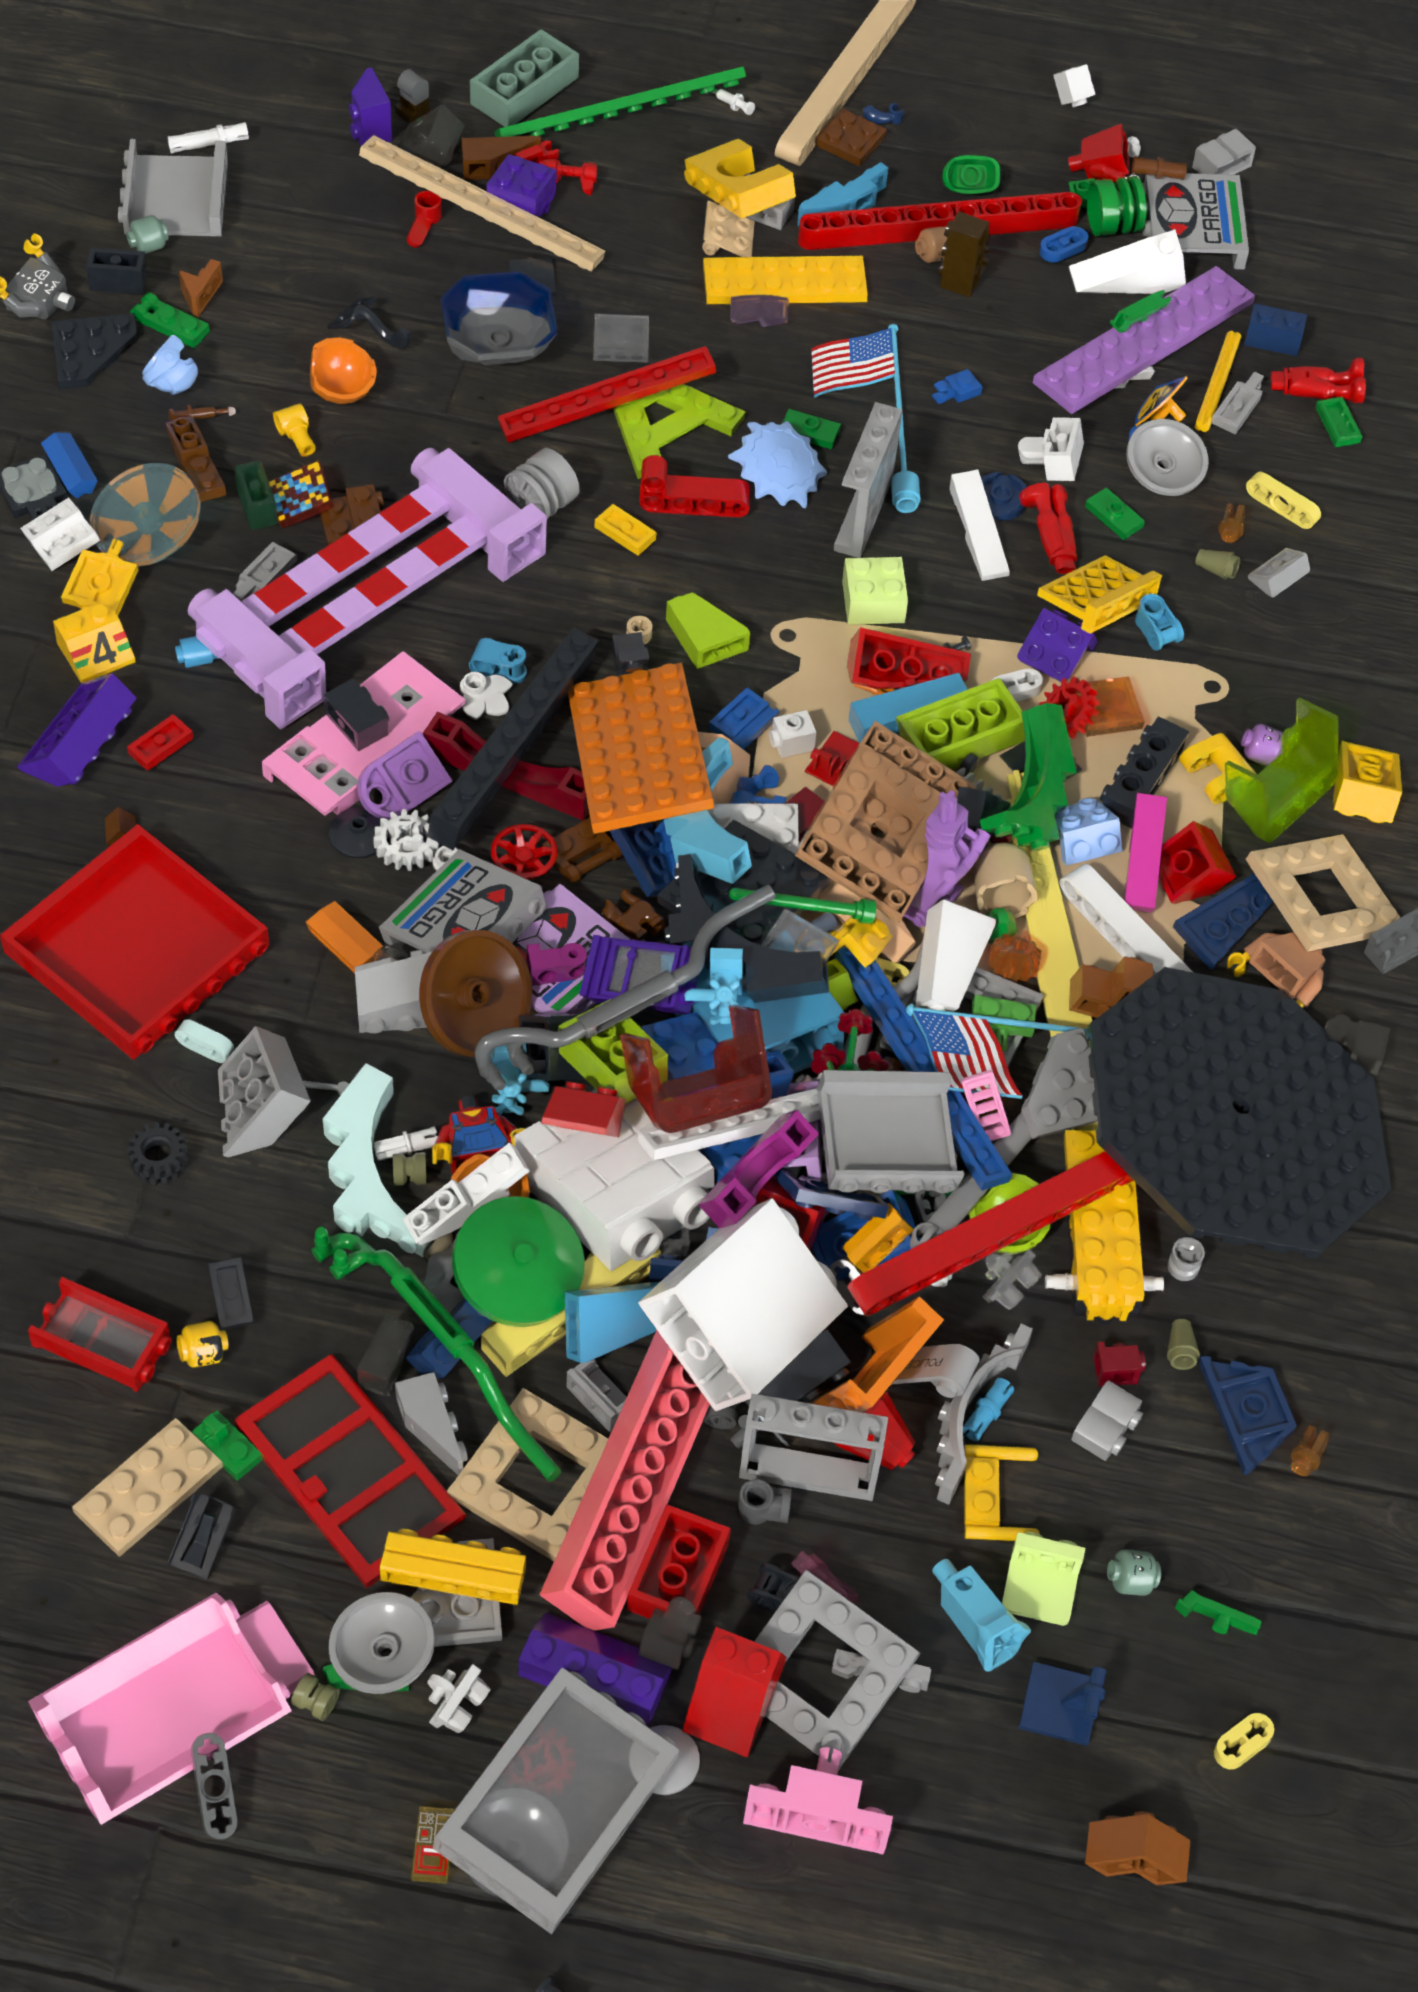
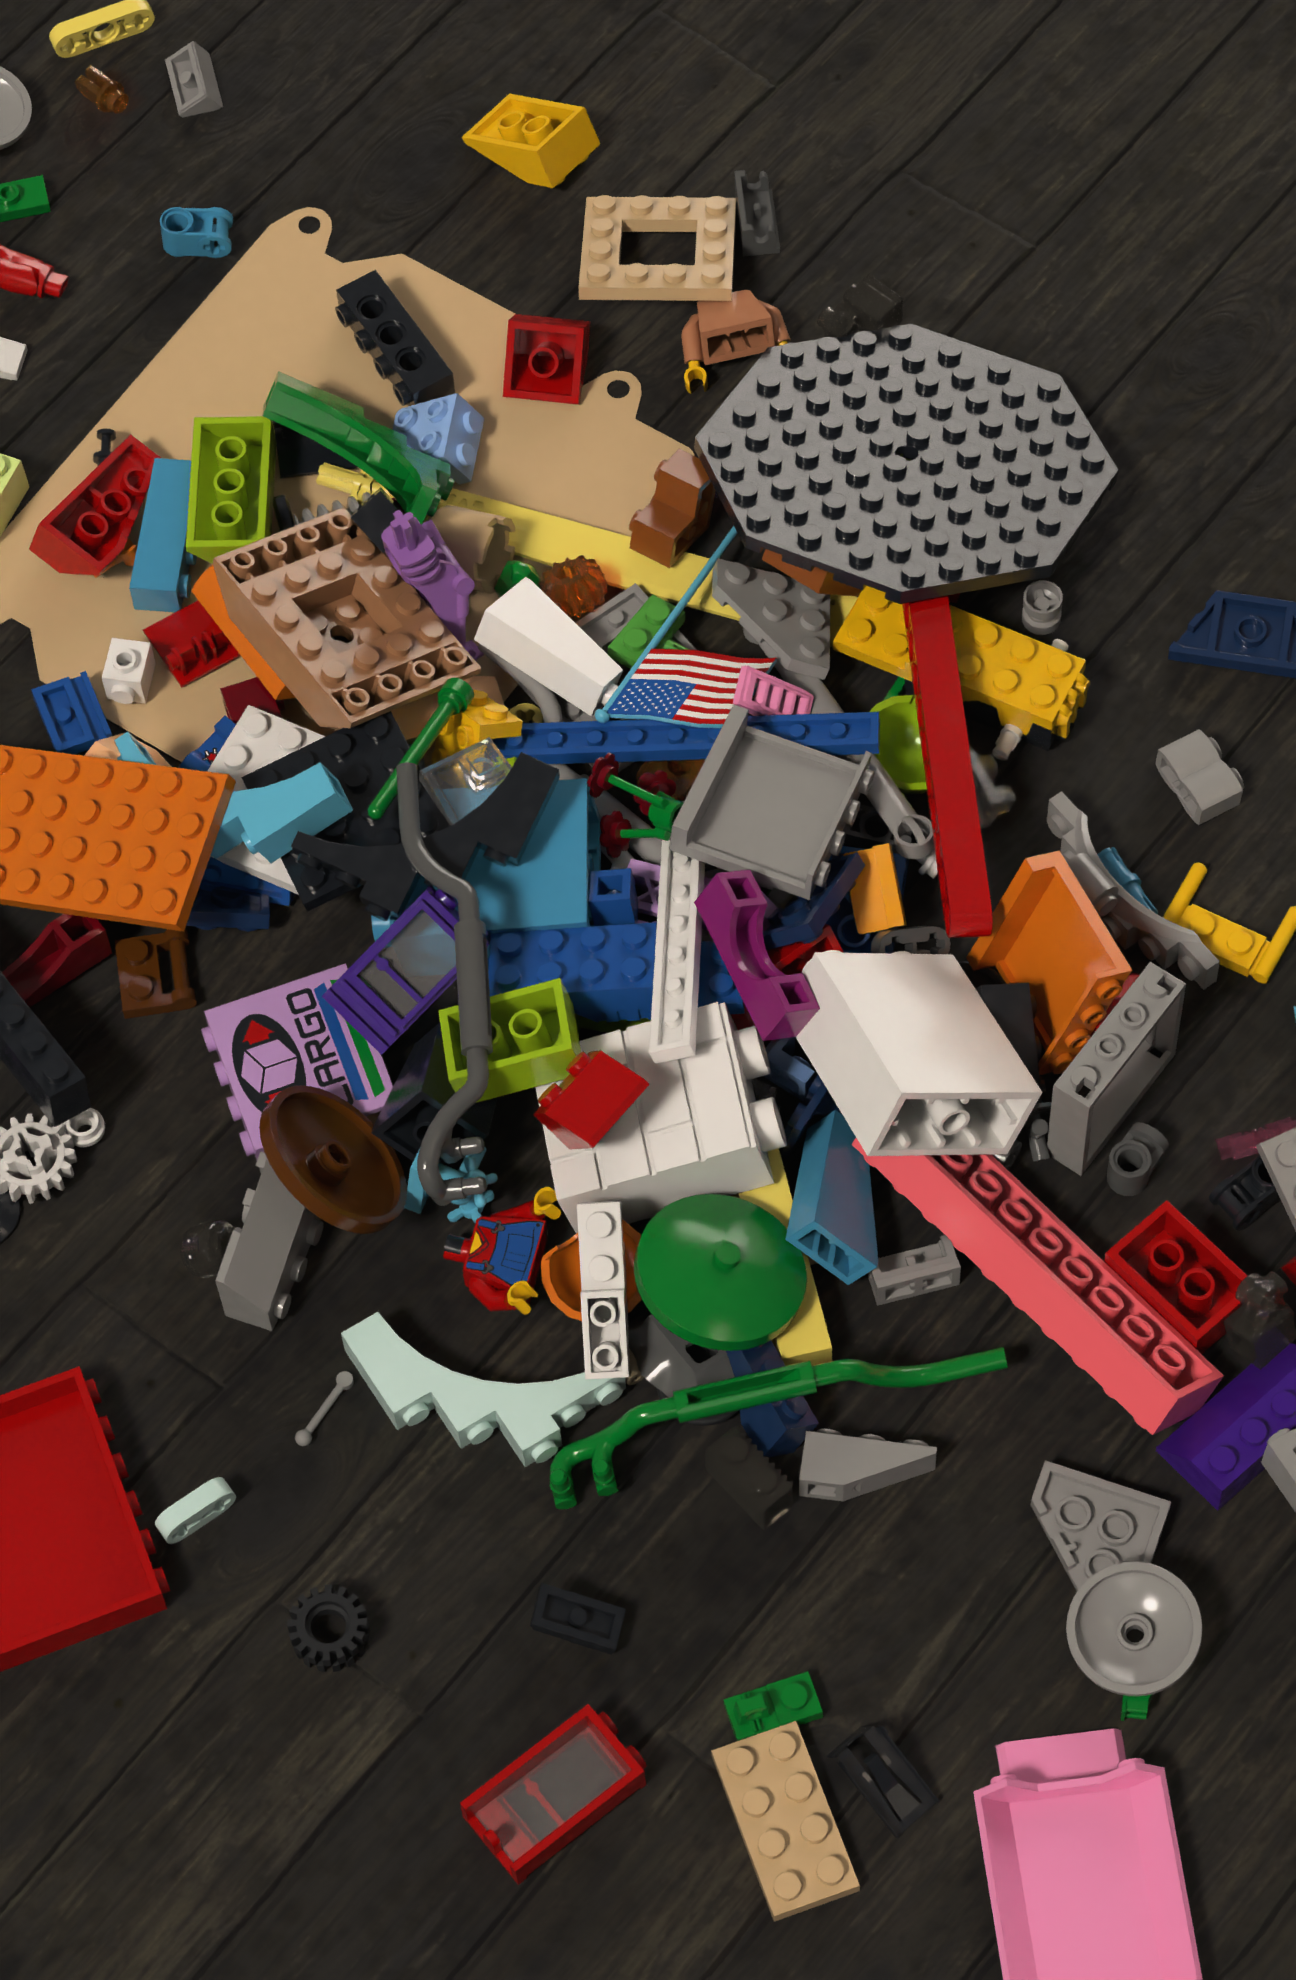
camera: 55 degrees left, 5 degrees up
yellow head [177,1321,228,1368] -> none
dark grey beam [191,1733,237,1839] -> none
light grey wedge [218,1026,310,1157] -> none
door [234,1354,467,1589] -> none
olive wheel [291,1673,340,1721] -> none
orange piece [306,901,386,974] -> none
white axle [374,1126,438,1160] -> none
light grey panel [379,849,548,953] -> none
yellow brick [380,1529,526,1605] -> none
olive wheel [393,1152,427,1186] -> none
white hips [427,1664,491,1733] -> none
tan plate [447,1388,608,1561] -> none
red wheel [491,824,558,880] -> none
magenta leg [526,943,587,986] -> none
reddish brown animal [600,889,665,942] -> none
clear red windscreen [620,1004,772,1133] -> none
medium azure piece [684,948,743,1026] -> none
blue piece [737,765,779,795] -> none
white beam [991,668,1043,702] -> none
dark purple bracket [1017,608,1098,682] -> none
yellow fence [1037,555,1162,634] -> none
red gear [1039,677,1100,740] -> none
white beam [1059,864,1192,975] -> none
clear orange plate [1076,676,1145,737] -> none
dark red brick [1093,1341,1146,1387] -> none
dark pink slope [1123,793,1167,913] -> none
olive cone [1167,1319,1200,1370] -> none
dark blue wing [1173,873,1274,971] -> none
yellow connector [1179,733,1259,805] -> none
olive cone [1196,549,1240,579] -> none
clear neon green windscreen [1225,698,1338,843] -> none
medium lavender head [1241,724,1287,766] -> none

